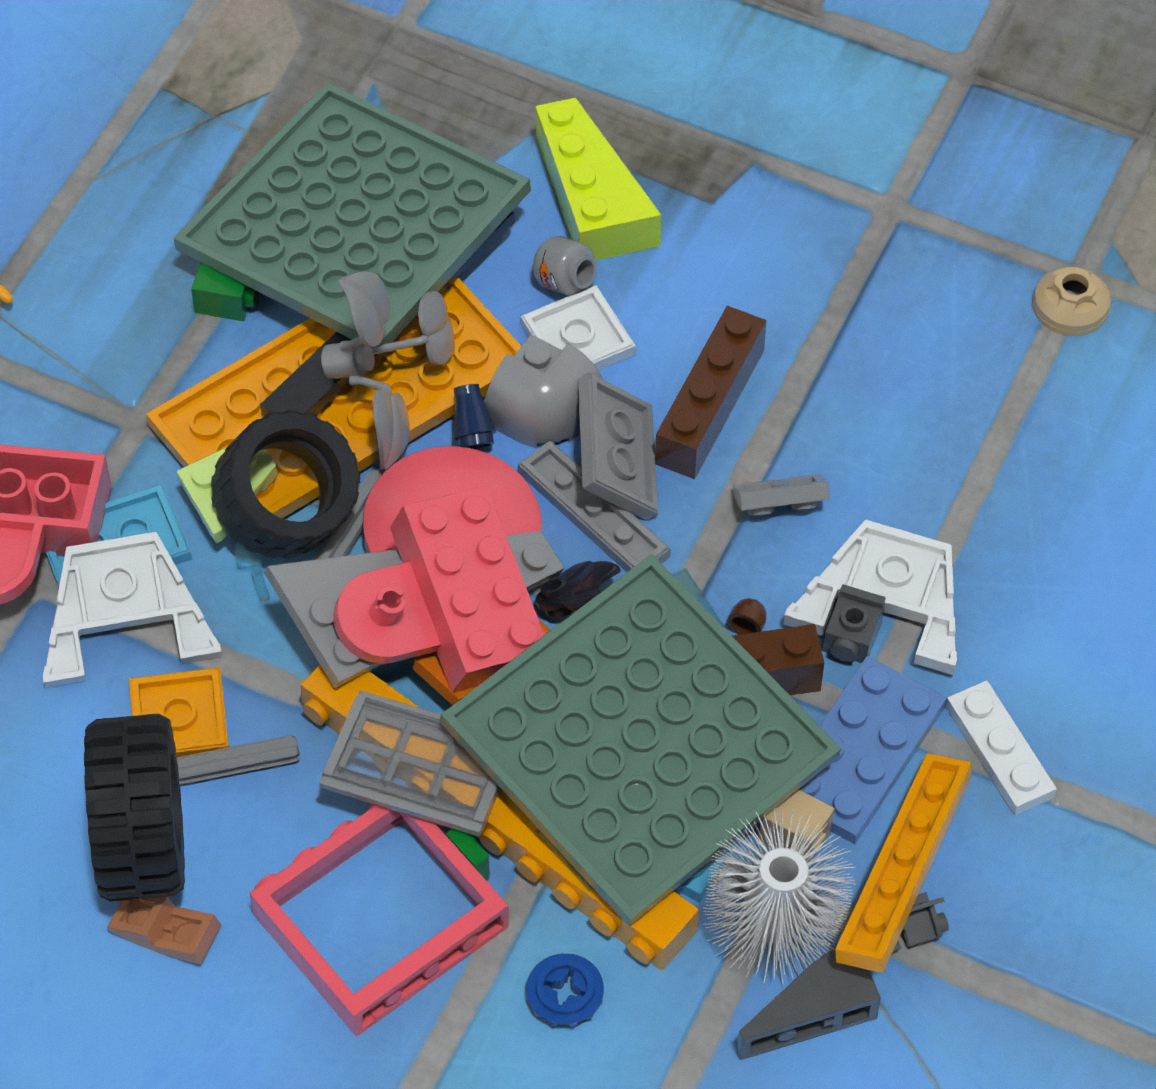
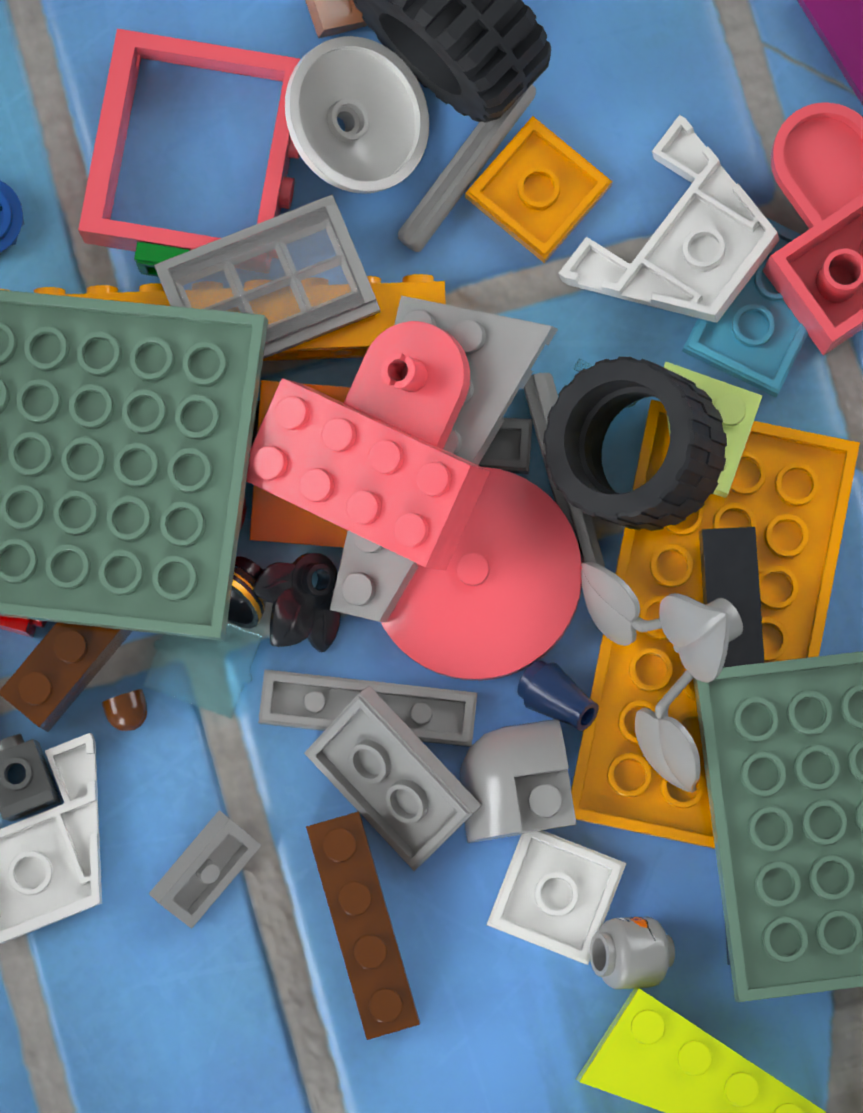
camera: 140 degrees right, 25 degrees up
none -> white dish [285,36,429,194]

